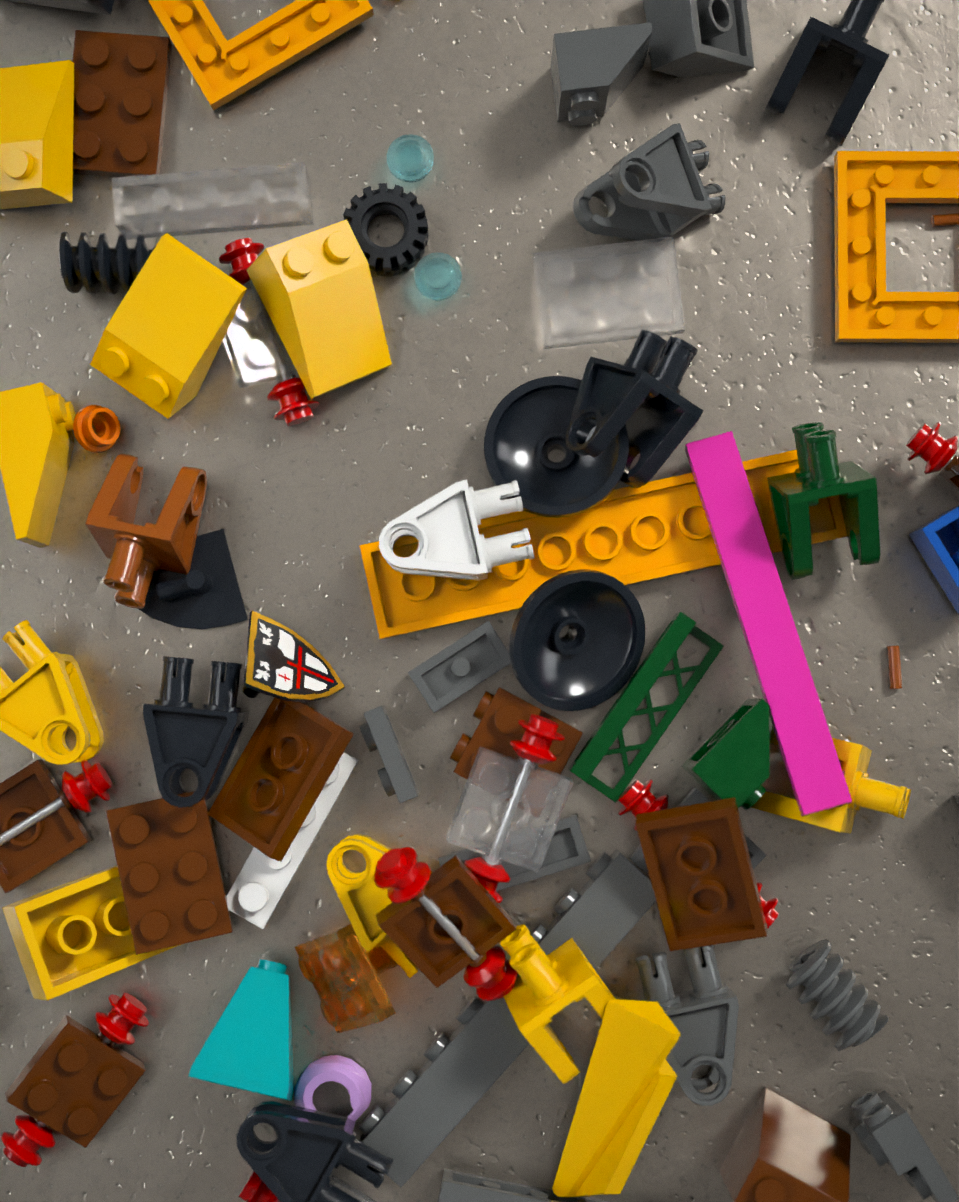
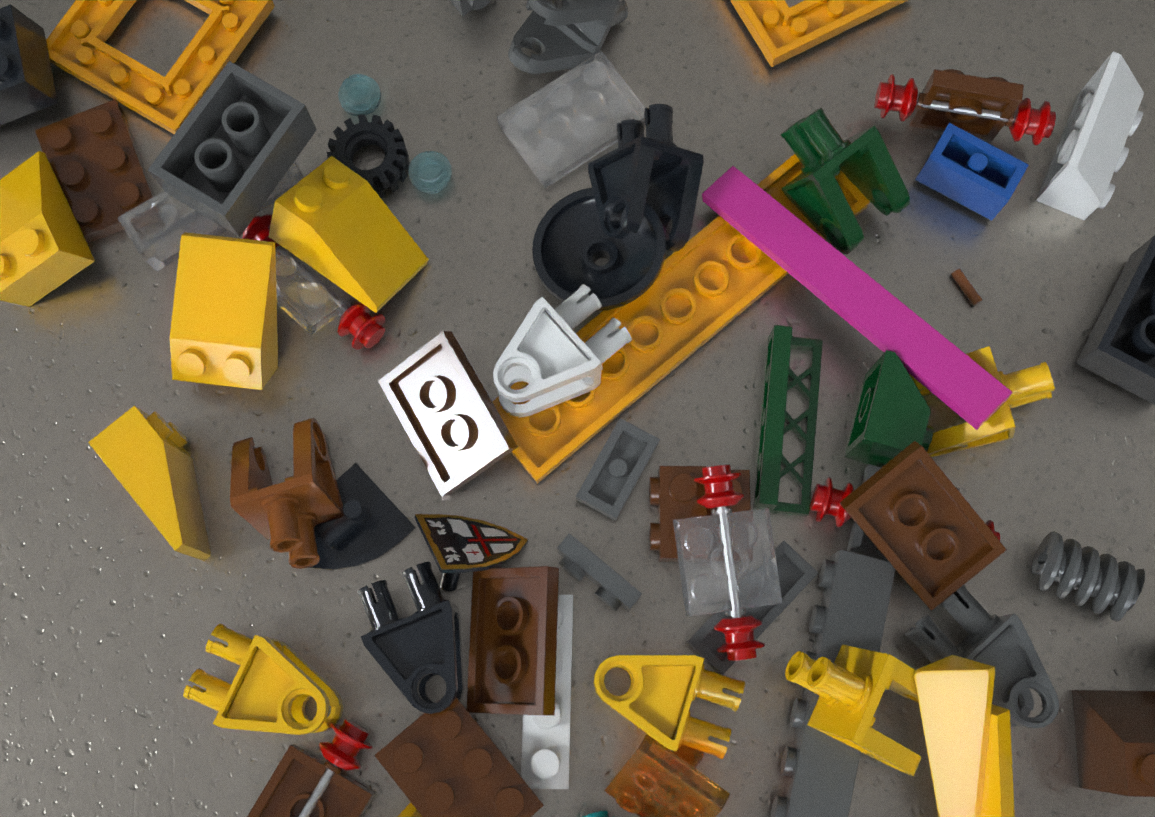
camera: 30 degrees left, 10 degrees down
black piece [59,231,160,295] -> none
orange plate [73,405,120,453] -> none
reddish brown plate [374,847,518,1001] -> none
black dish [509,569,645,711] -> none
none -> dark grey brick [148,61,317,237]
none -> plate [378,331,518,496]

